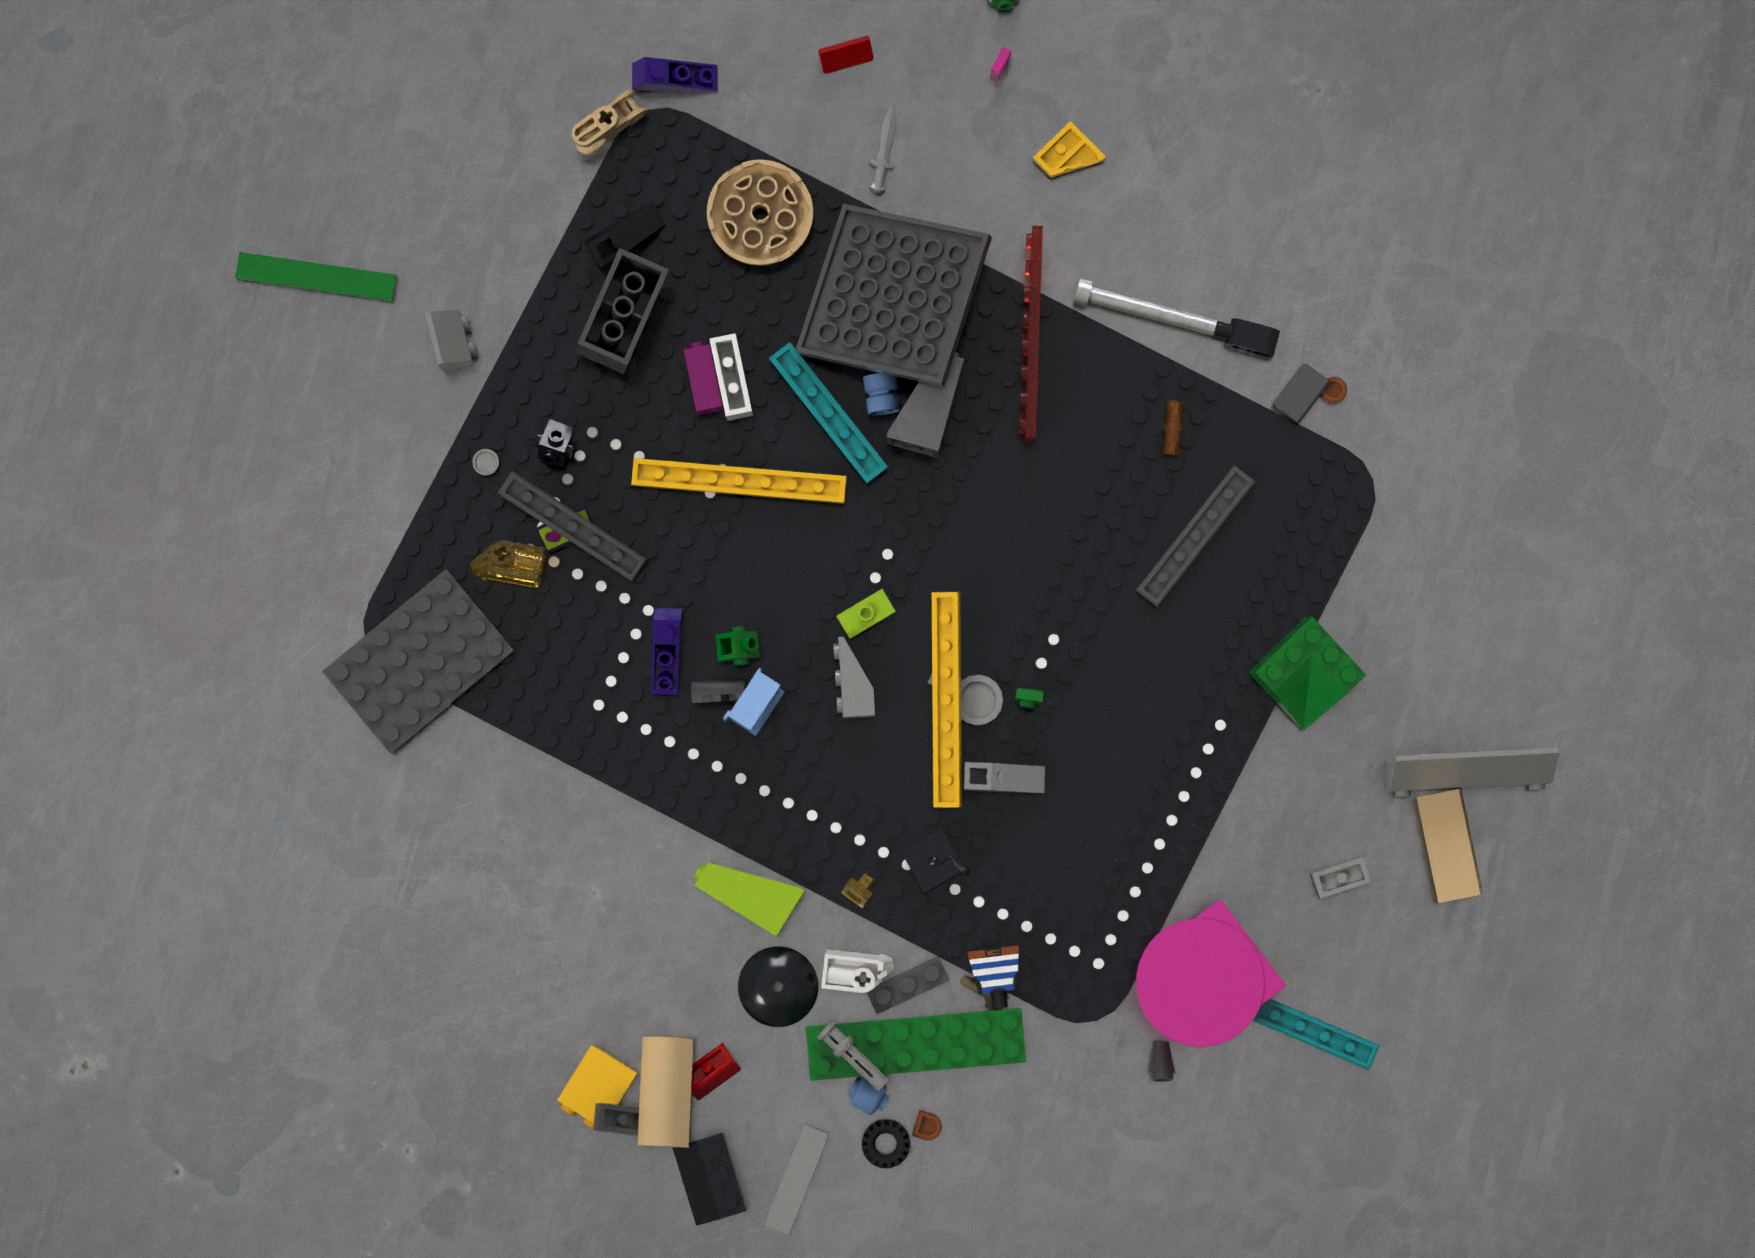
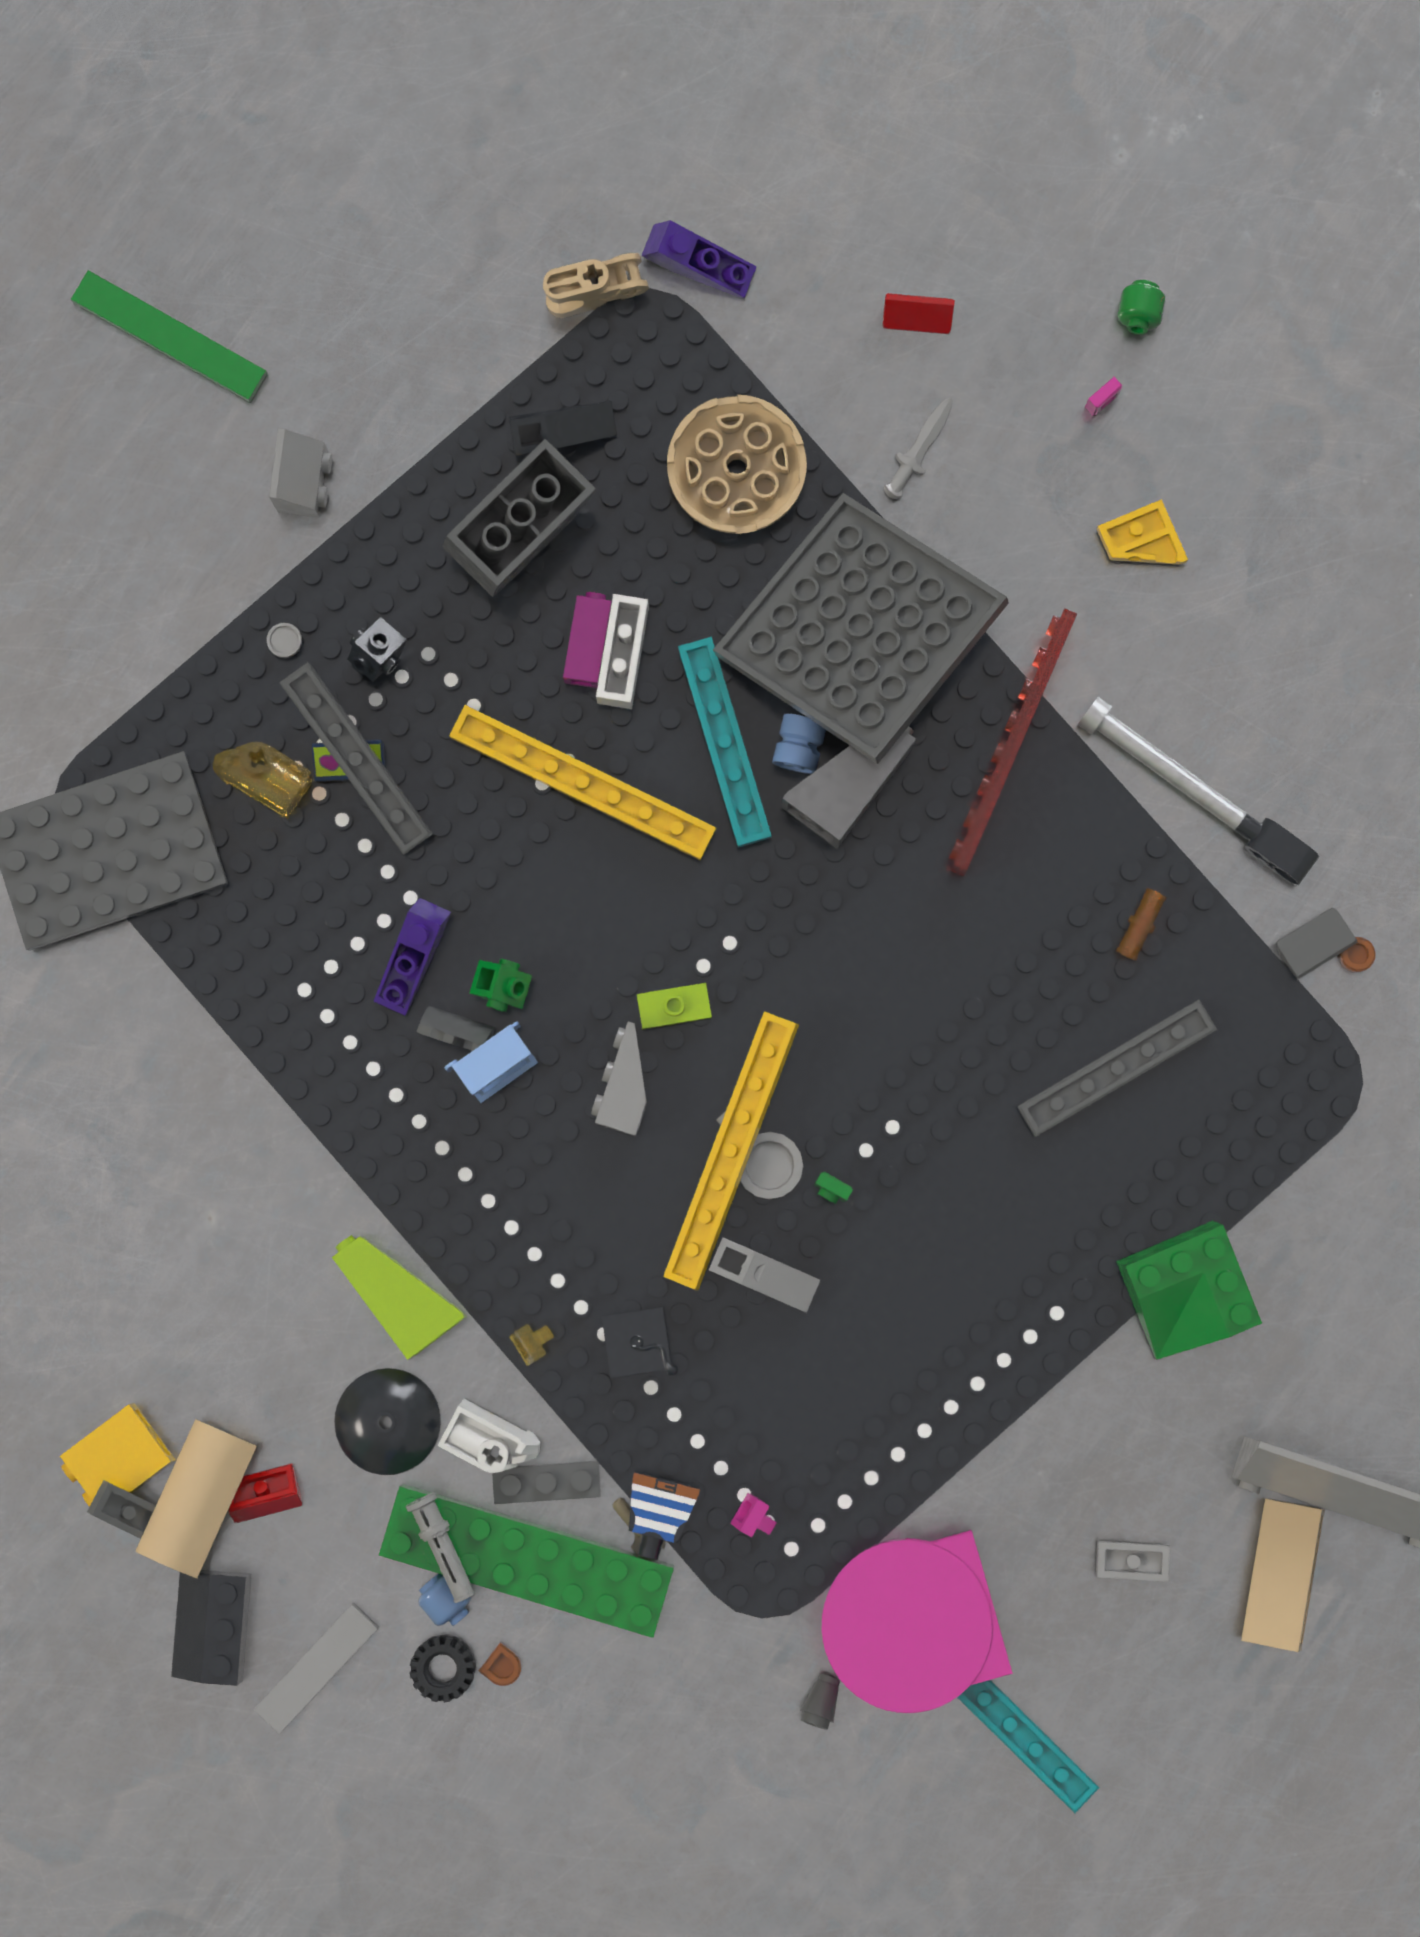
camera: 20 degrees right, 0 degrees up
none -> dark pink tile [730,1493,777,1537]

